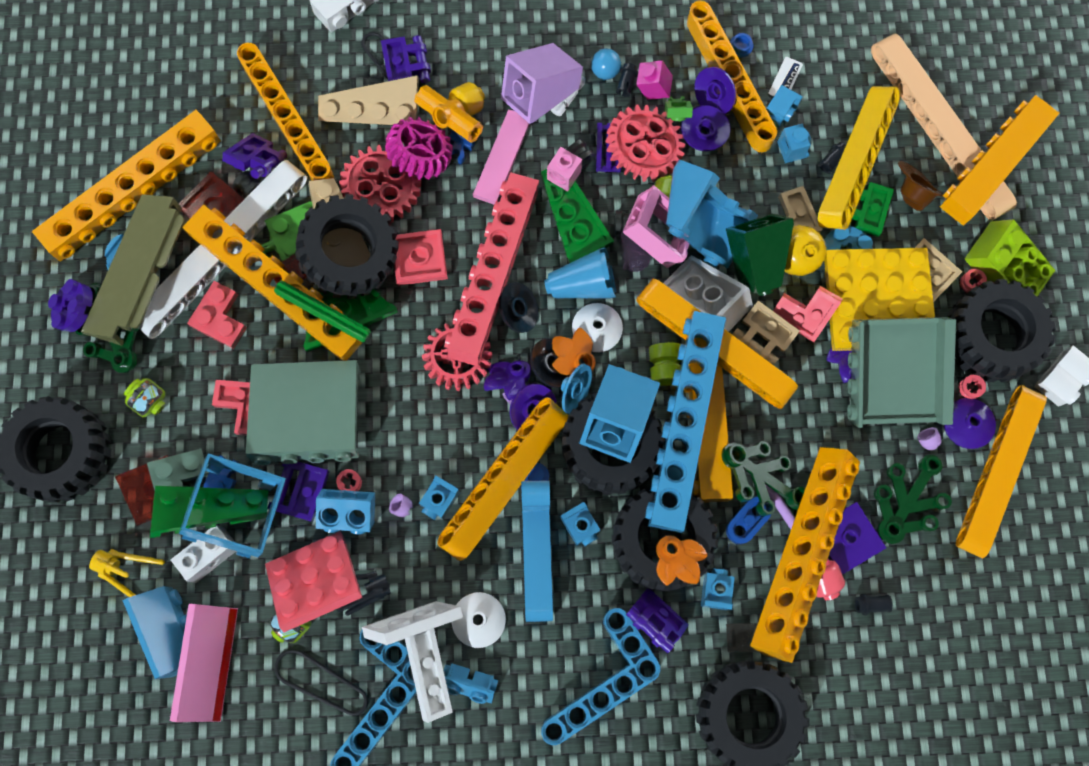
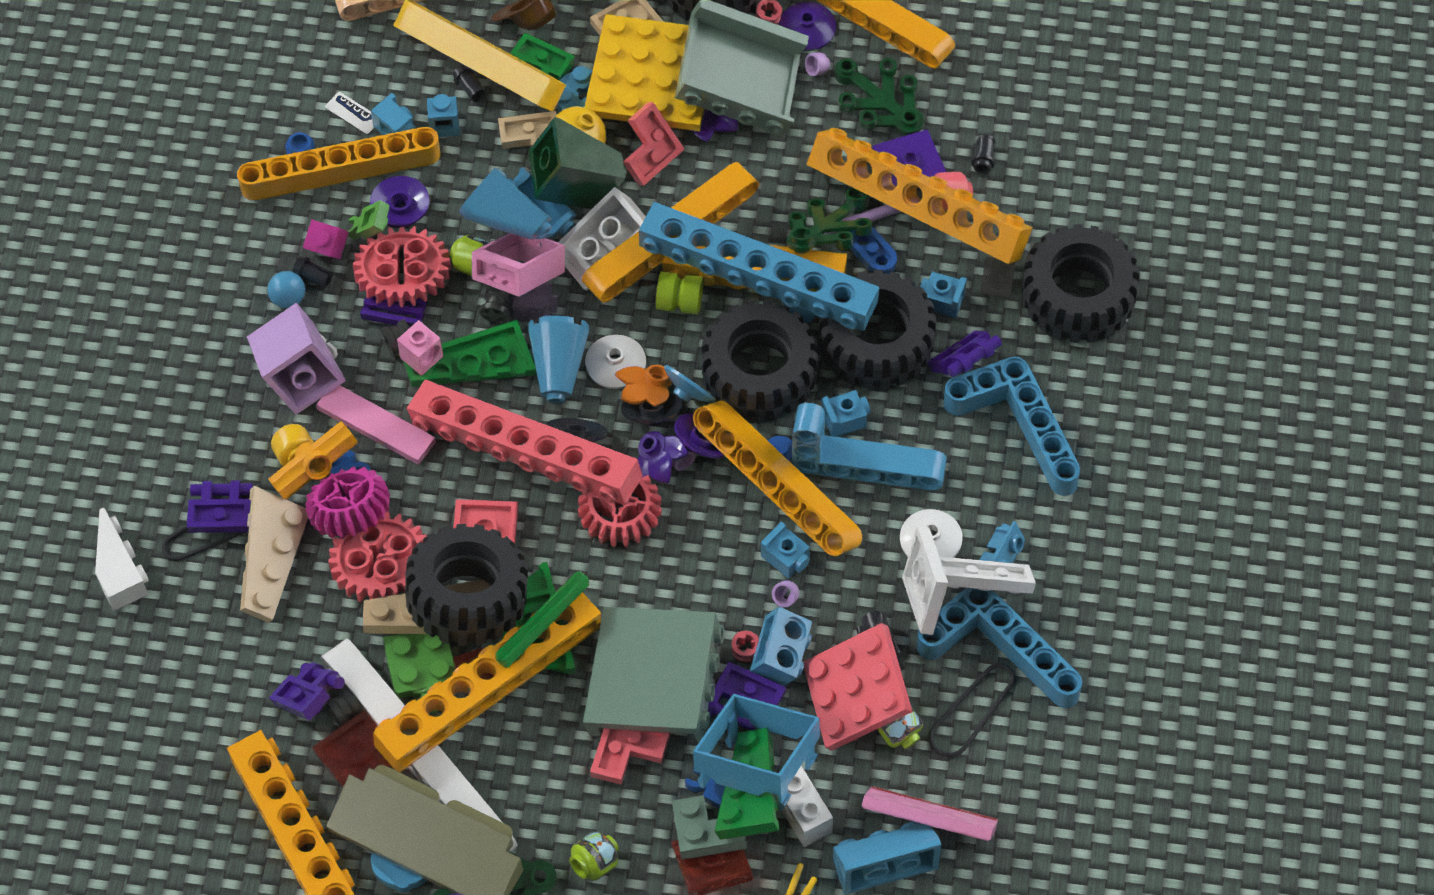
camera: 75 degrees left, 15 degrees down
coral plate [187,281,247,349] -> none
light orange beam [237,43,335,181] -> none
dark azure slope [579,364,660,463] -> none
orange plate [656,535,707,586] -> none
dark purple dish [694,67,736,114] -> none
tan plate [732,301,800,365] -> none

